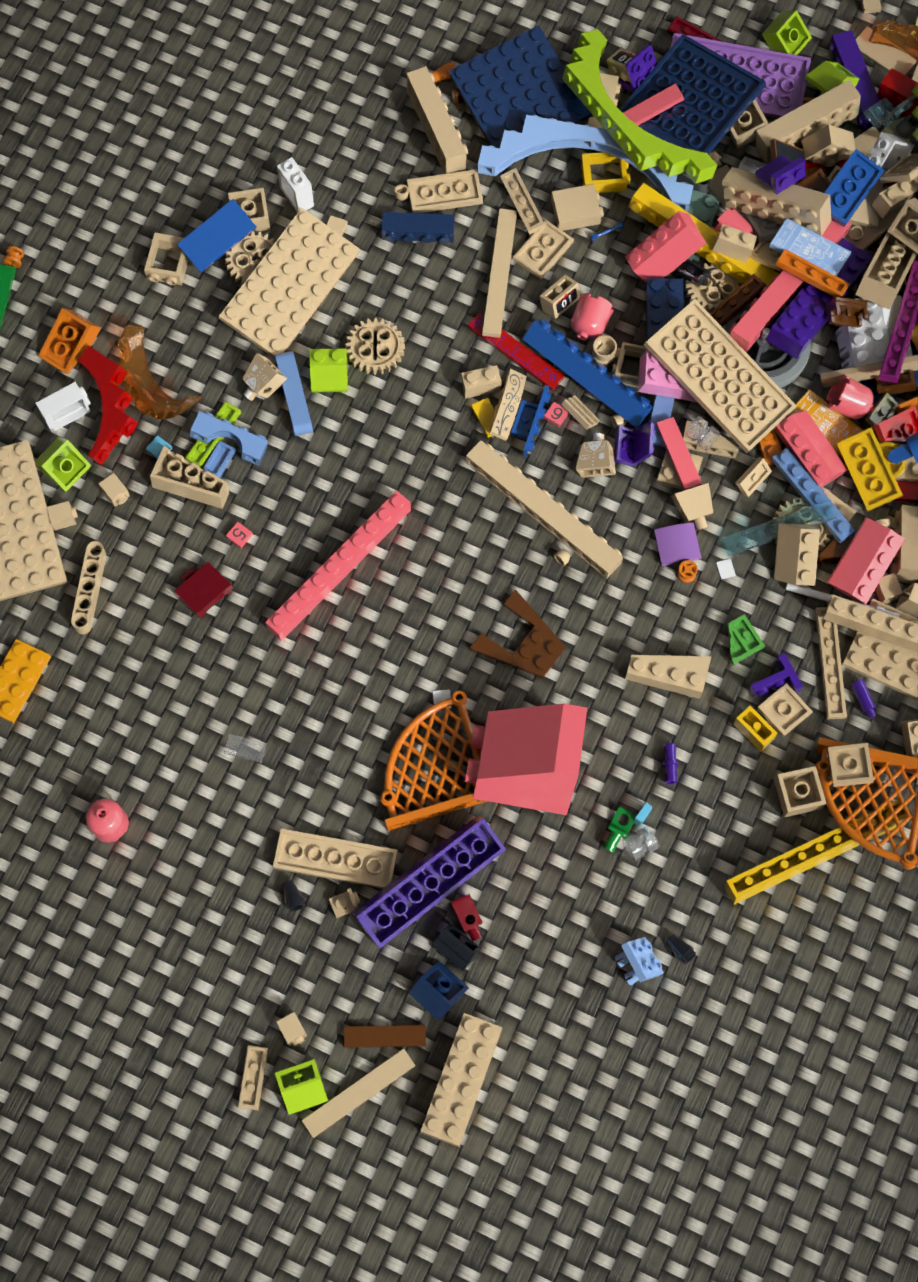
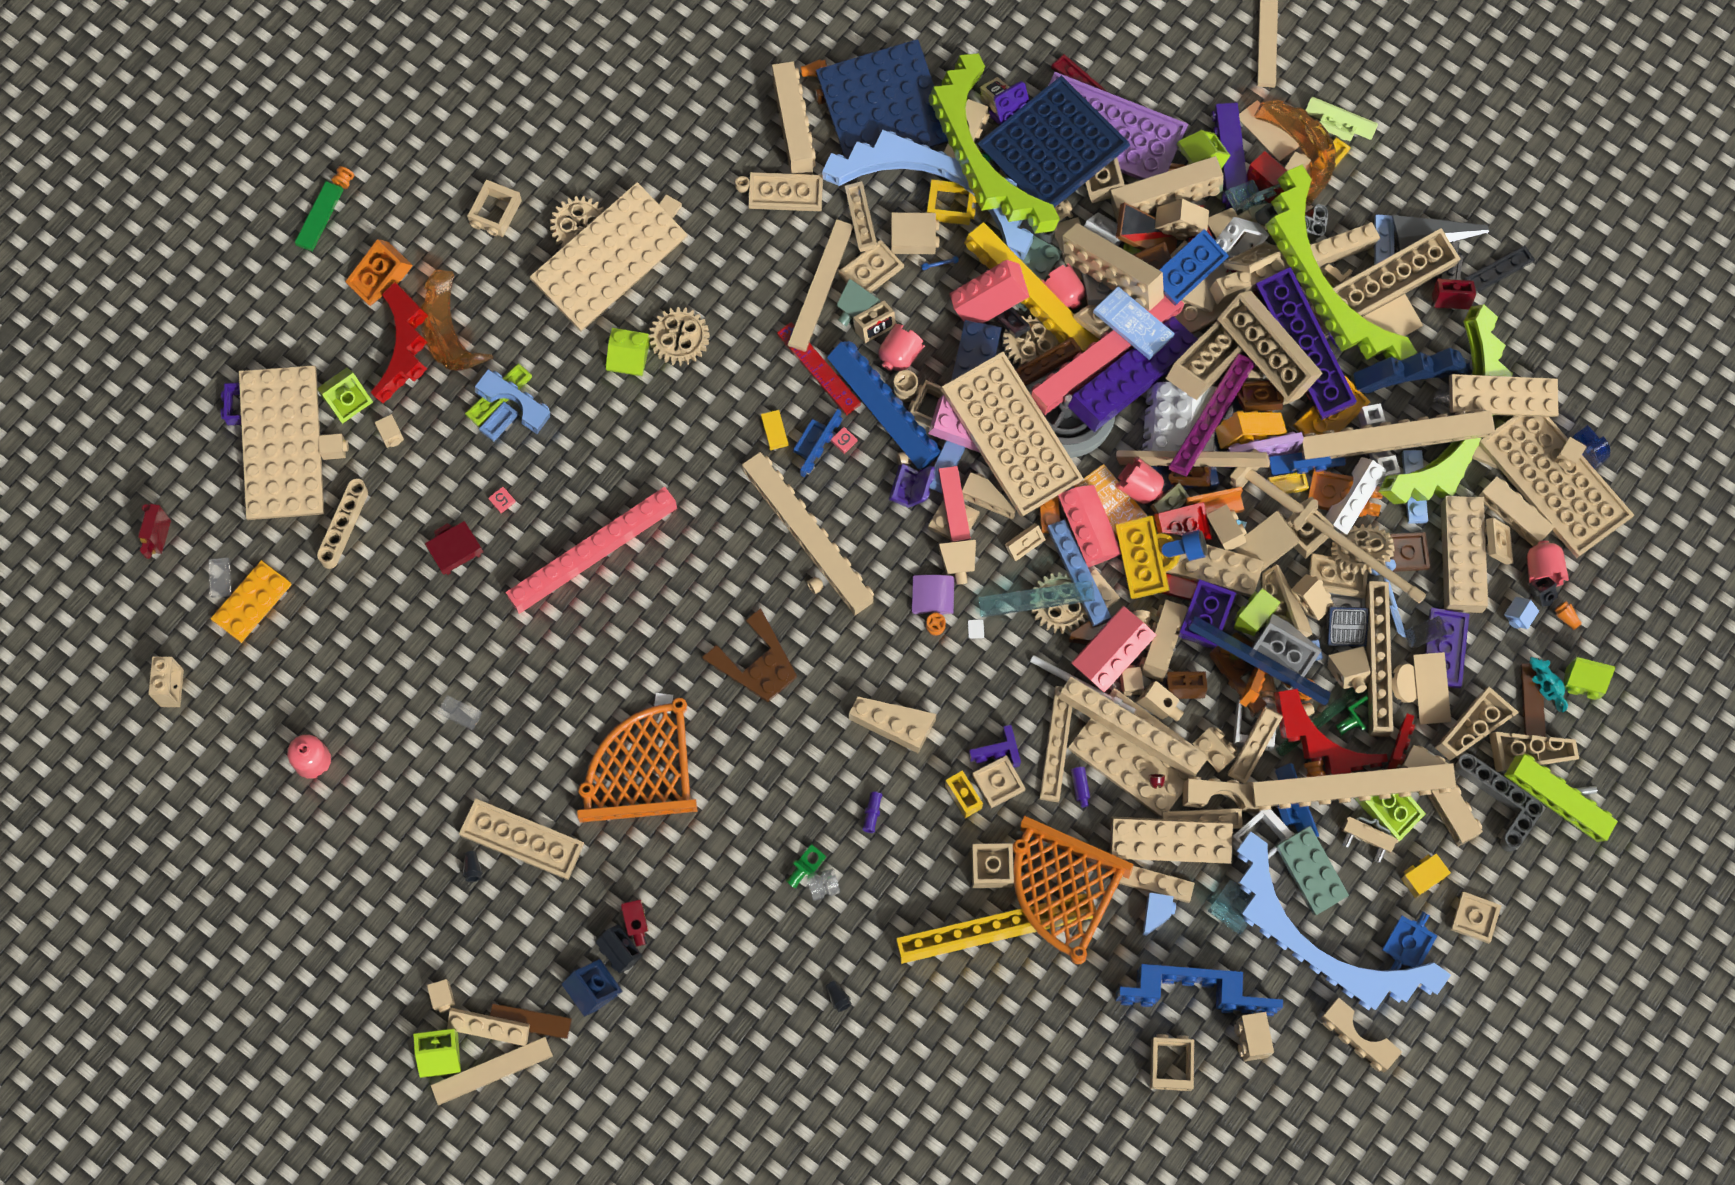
camera: 10 degrees right, 0 degrees up
white window [36,382,91,433] -> none
medium azure tile [146,436,173,460] -> none
tan wedge [150,446,229,509] -> none
blue tile [177,199,257,273] -> none
tan brick [228,188,271,232] -> none
tan tile [238,1045,268,1111] -> none
tan torso [243,353,287,401] -> none
medium blue beam [275,351,313,436] -> none
white window [277,157,314,213] -> none
tan bracket [329,888,360,918] -> none
dark purple brick [352,816,506,948] -> none
dark blue brick [382,212,455,244] -> none
tan brick [421,1013,502,1148] -> none
tan brick [461,365,501,399] -> none
coral slope [465,703,587,815] -> none
tan slope [489,369,527,441] -> none
tan tile [561,395,600,430] -> none
tan torso [576,433,616,478] -> none
light blue plate [615,937,664,985] -> none
coral tile [623,83,684,125] -> none
medium azure tile [634,802,652,826] -> none
clear wheel [685,416,721,451] -> none
tan brick [712,224,757,263] -> none
bright green wing [727,614,765,665] -> none
dark purple bracket [755,155,806,195] -> none
lime slope [762,10,812,55] -> none
tan slope [774,523,820,586] -> none
orange plate [776,249,850,297] -> none
reddish brown hinge [826,297,868,328] -> none
tan plate [828,743,874,787] -> none
none -> tan plate [447,1008,530,1046]
none -> sand green torso [837,279,881,327]

